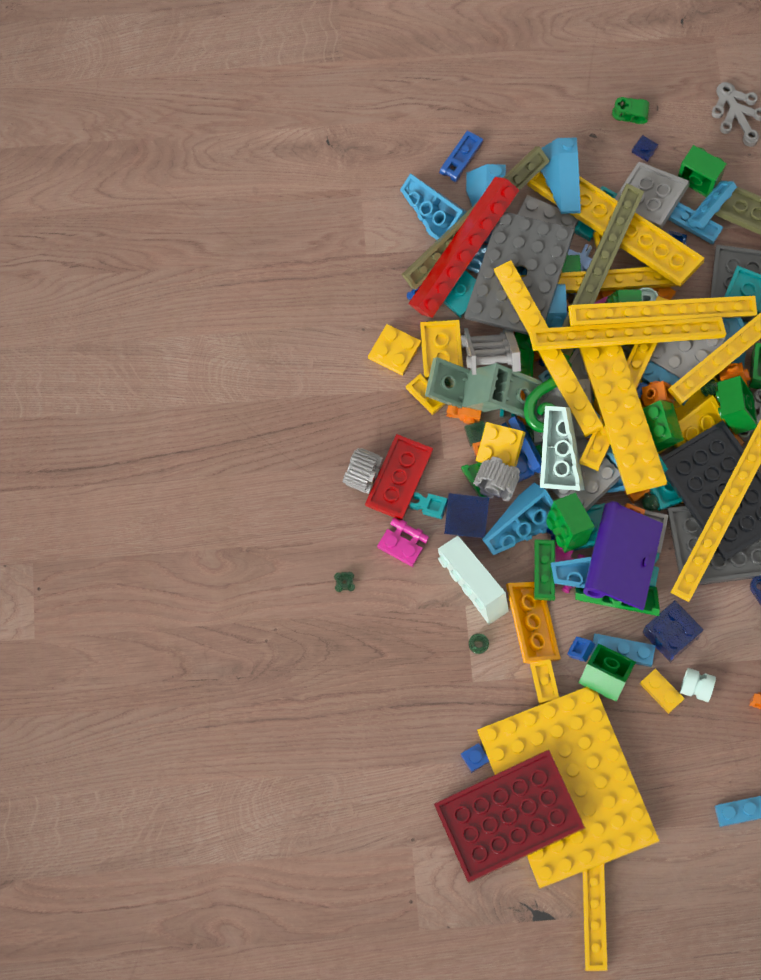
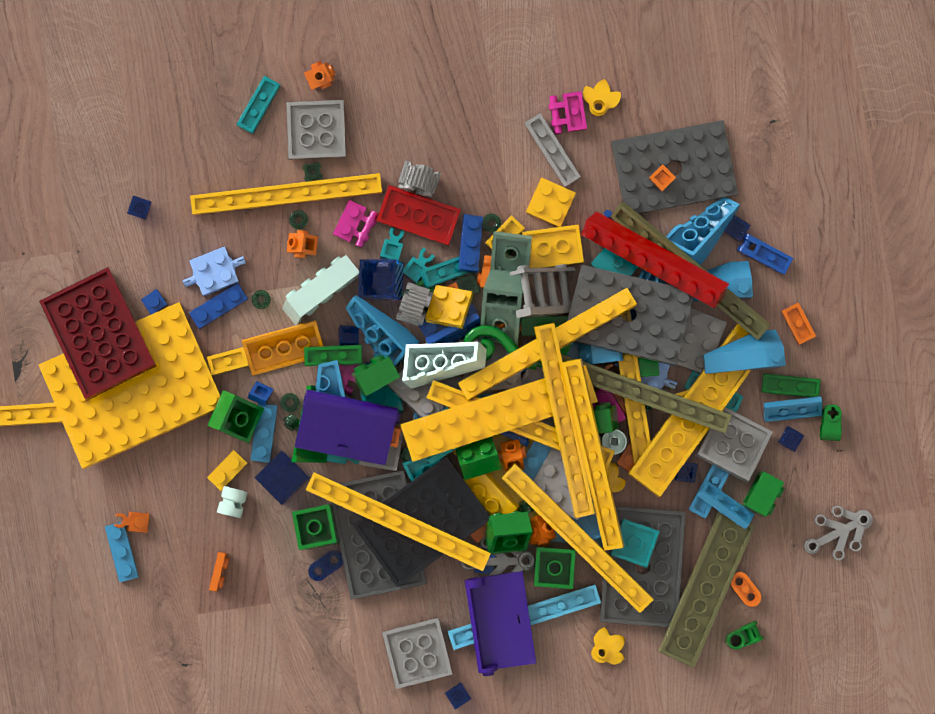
camera: 85 degrees right, 15 degrees up
none -> orange plate [114,512,149,533]
none -> clear blue plate [127,195,152,220]
none -> light blue plate [183,246,246,296]
none -> blue plate [189,283,248,330]
none -> yellow plate [190,173,382,215]
none -> teal tile [236,76,281,134]
none -> clear green plate [280,393,300,412]
none -> clear green plate [283,414,300,431]
none -> light grey plate [286,100,346,160]
none -> orange brick [287,230,318,259]
none -> clear green plate [289,210,308,230]
none -> green brick [292,504,340,551]
none -> orange brick [304,61,336,90]
none -> clear blue plate [338,325,359,346]
none -> teal plate [402,247,435,283]
none -> teal tile [419,256,479,289]
none -> blue plate [458,214,483,273]
none -> clear green plate [482,213,501,233]
none -> light grey plate [524,113,581,188]
none -> dark pink plate [549,91,587,134]
none -> yellow plate [583,79,621,116]
none -> dark grey plate [611,120,738,214]
none -> orange plate [648,164,676,192]
none -> clear blue plate [724,215,751,242]
none -> green tile [761,373,821,398]
none -> dark azure plate [763,397,822,422]
none -> orange plate [781,302,816,345]

